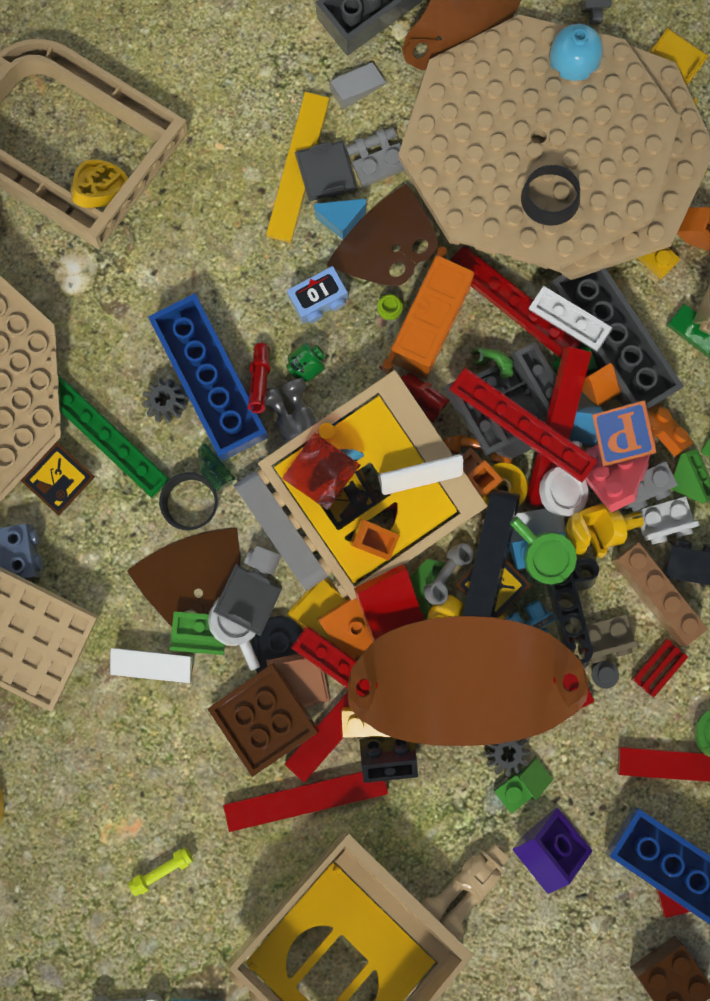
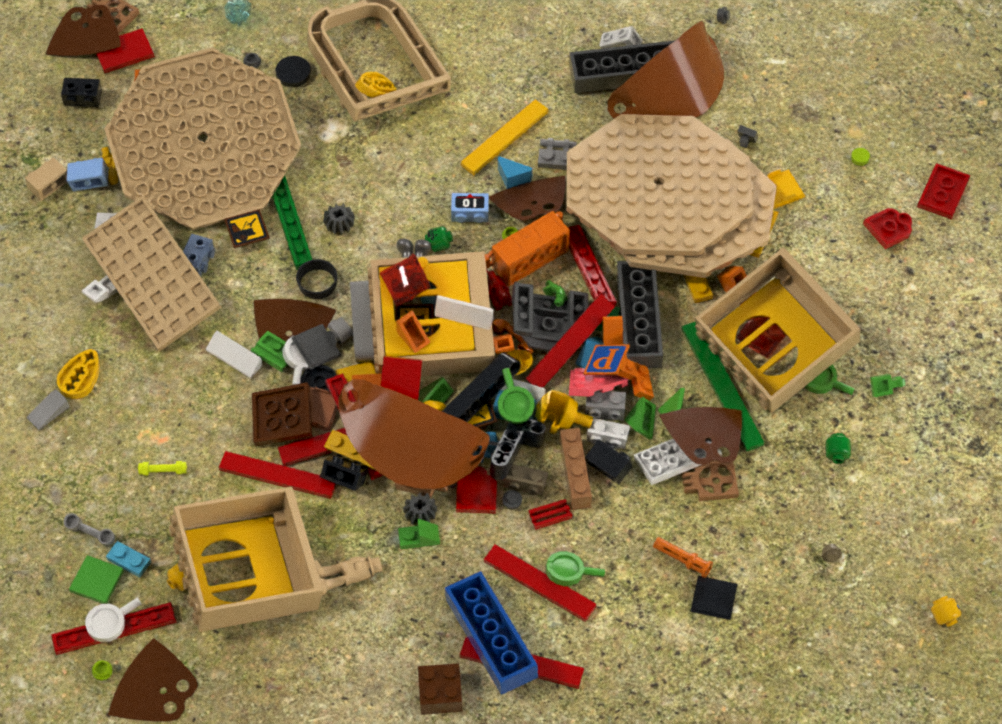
camera: 25 degrees right, 25 degrees down
blue brick [148,293,269,461] -> none
clear green tile [198,443,236,491] -> none
red pin [248,343,271,413] -> none
dark grey piece [295,141,358,201] -> none
light grey slope [329,62,386,109] -> none
light grey bar [424,543,474,605] -> none
red tile [449,367,598,483] -> none
dark purple slope [512,808,592,894] -> none
black tyre [521,165,580,226] -> none
white plate [529,286,612,352] -> none
white piece [539,441,589,517] -> none
medium azure cylinder [549,23,603,81] -> none

